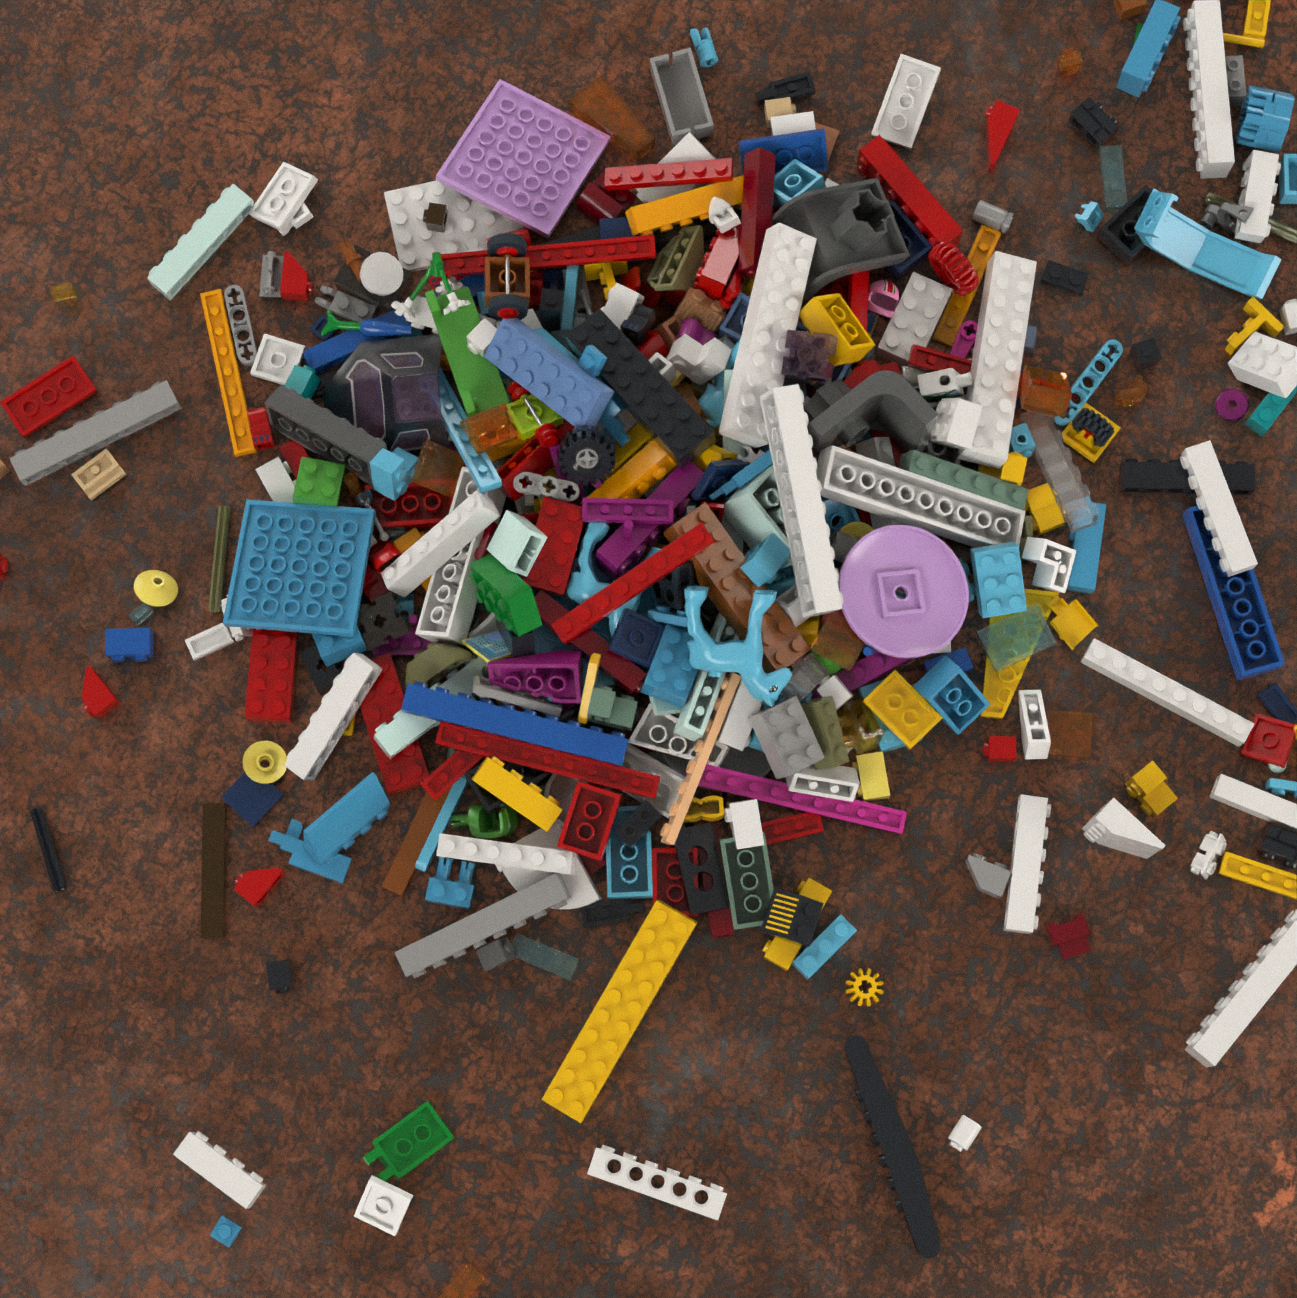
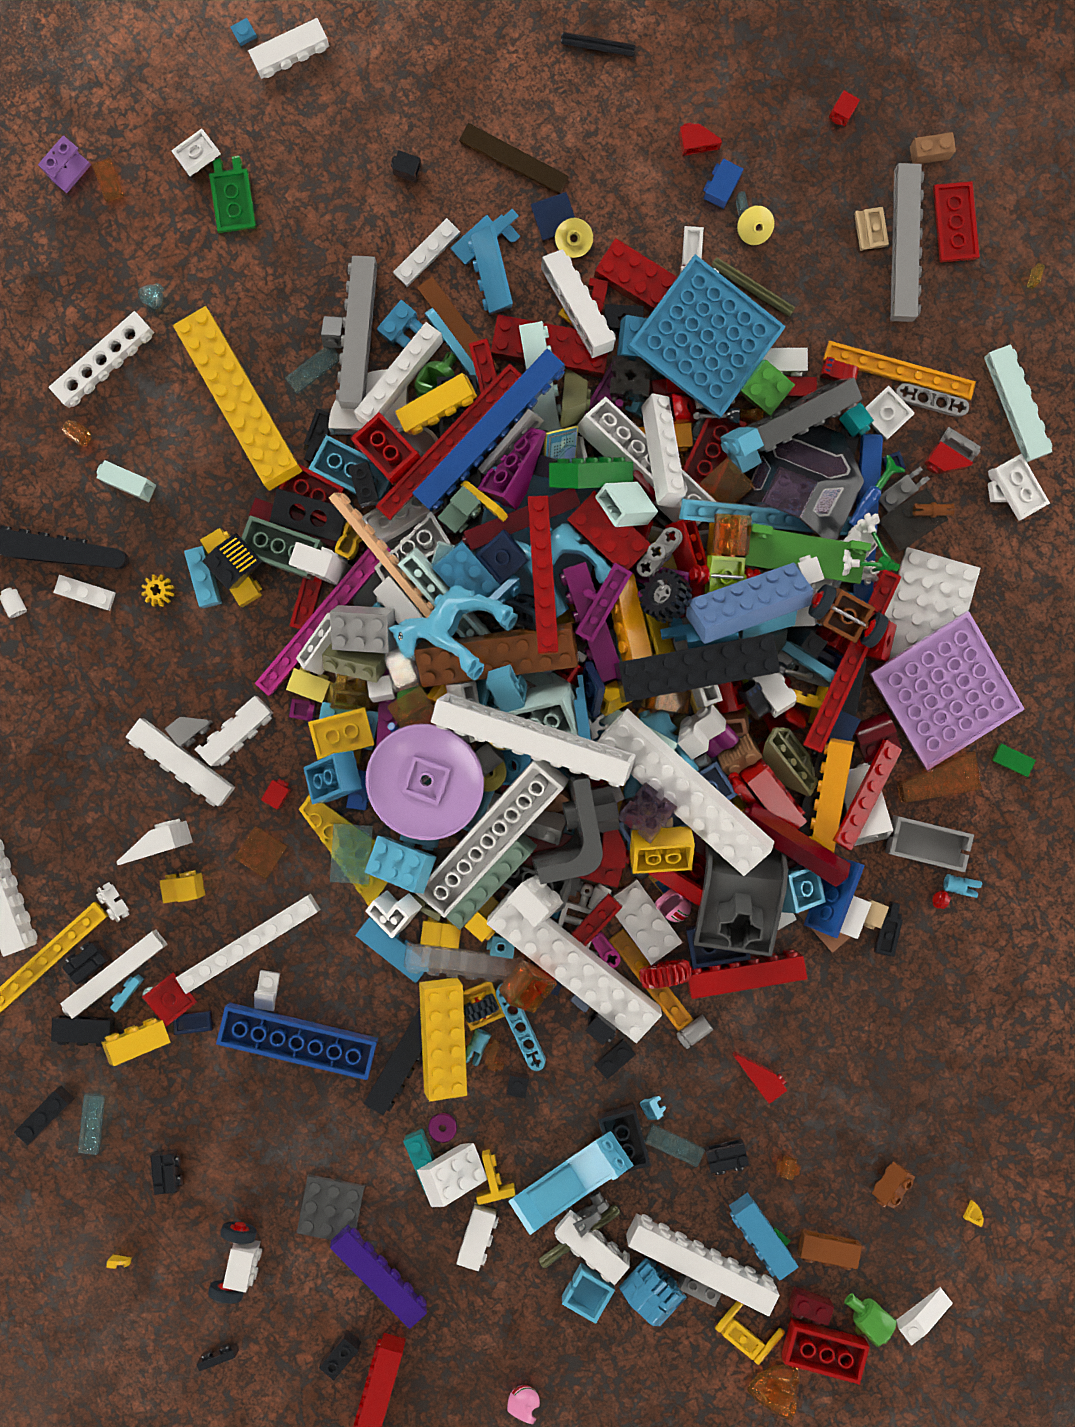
camera: 115 degrees right, 10 degrees up
red slope [233,868,286,907] -> none
white tile [360,252,403,296] -> none
dark brown plate [423,202,448,233] -> none
dark azure plate [578,345,607,377] -> none
white tile [709,197,741,233] -> none
white hinge [871,54,941,150] -> none
white torso [917,368,973,402] -> none
white slope [1018,689,1051,759] -> none
dark red piece [1045,912,1091,960] -> none
yellow piece [1048,595,1099,650] -> none
white brick [1180,441,1258,577] -> none
none -> white plate [53,575,116,611]
none -> clear orange brick [62,420,92,447]
none -> light aqua brick [97,460,156,502]
none -> clear light blue brick [138,283,164,309]
none -> white wedge [194,696,273,766]
none -> white slope [254,970,280,1011]
none -> magenta tile [289,698,317,722]
none -> white plate [393,218,460,287]
none -> yellow brick [419,977,467,1102]
none -> medium azure hinge [465,1028,491,1066]
none -> black brick [585,1011,618,1046]
none -> red leg [588,278,609,314]
none -> red plate [932,890,951,909]
none -> green tile [992,743,1036,777]

